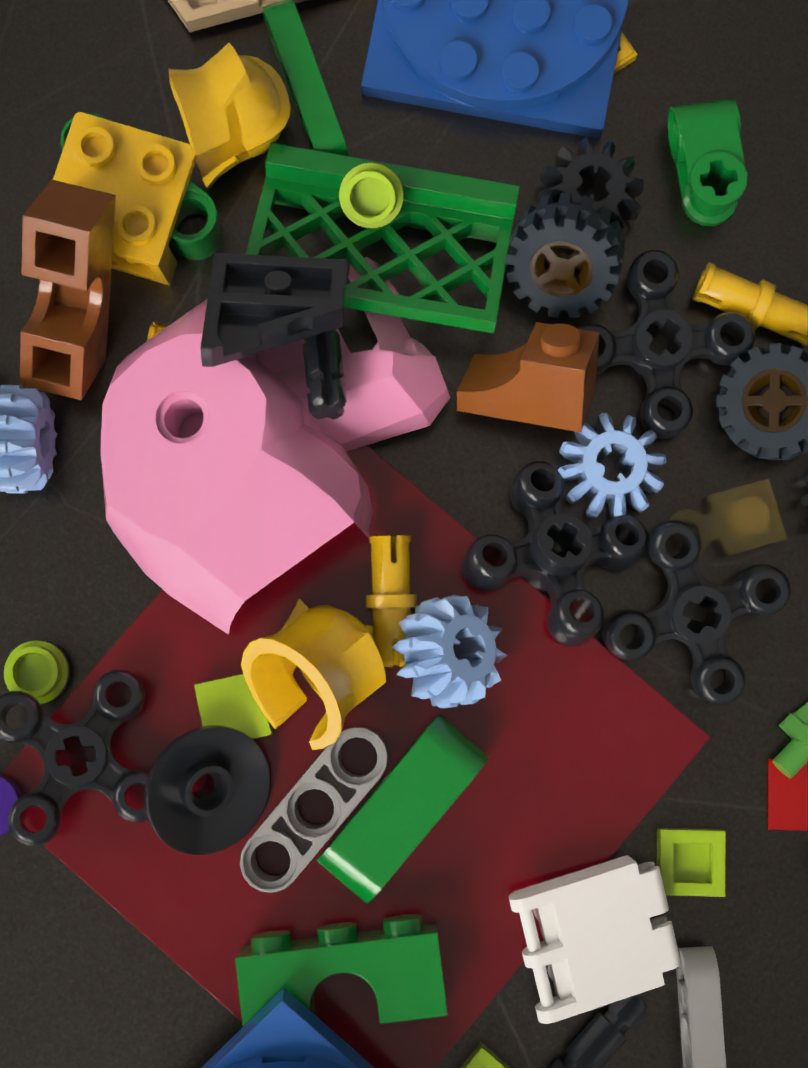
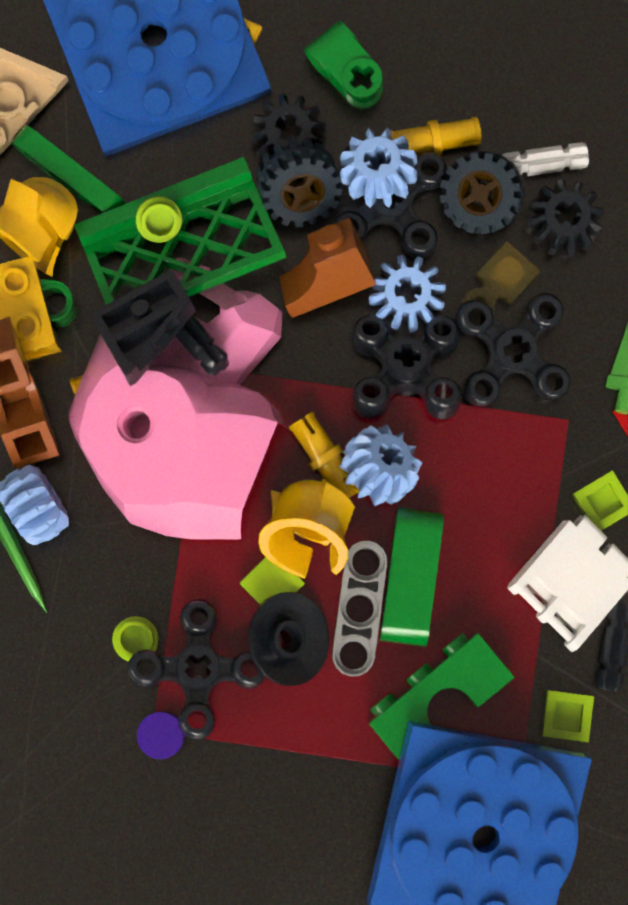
camera: 35 degrees left, 0 degrees up
none -> light blue gear [340,127,417,208]

